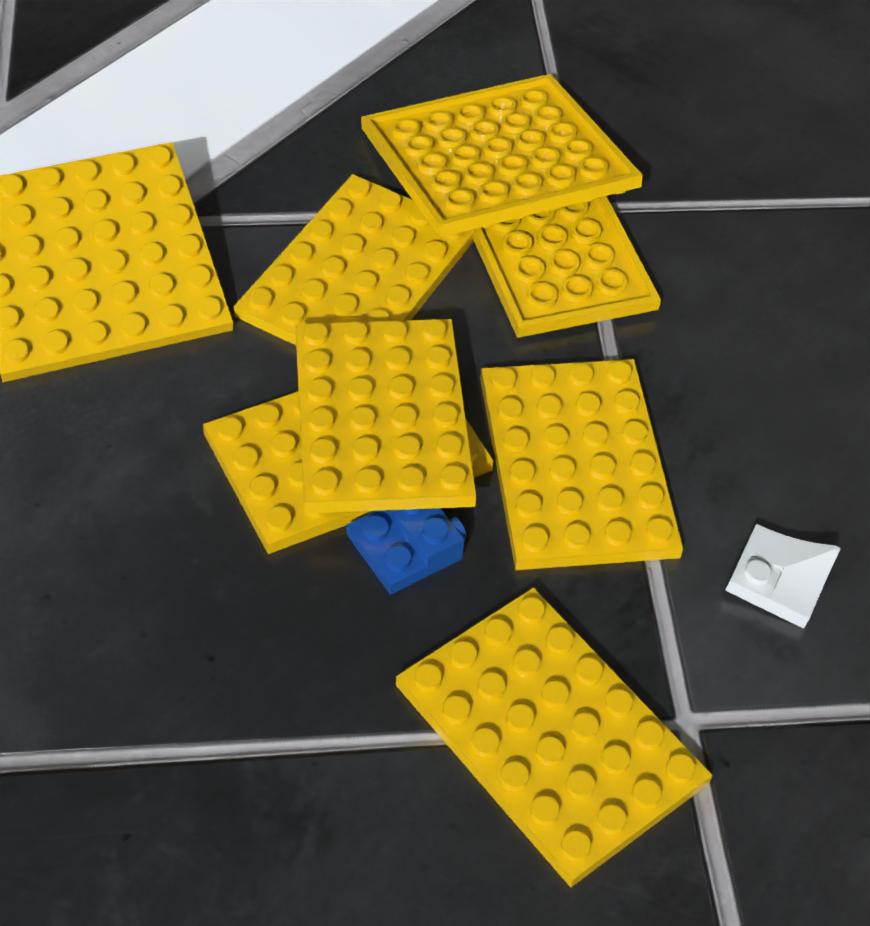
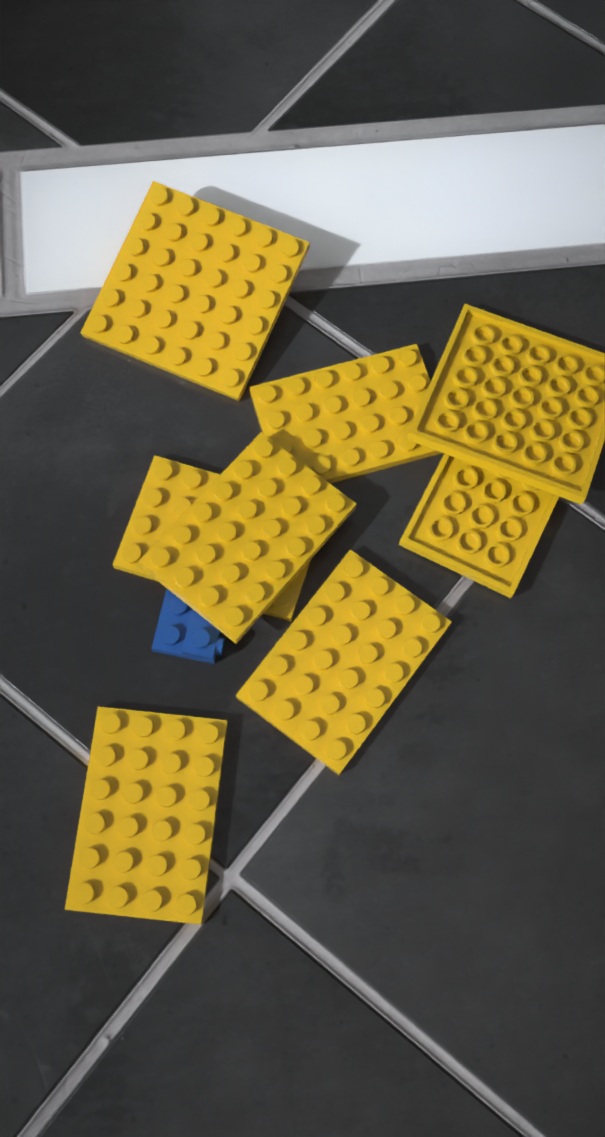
camera: 45 degrees right, 20 degrees up
white plate [725,524,841,629] -> none

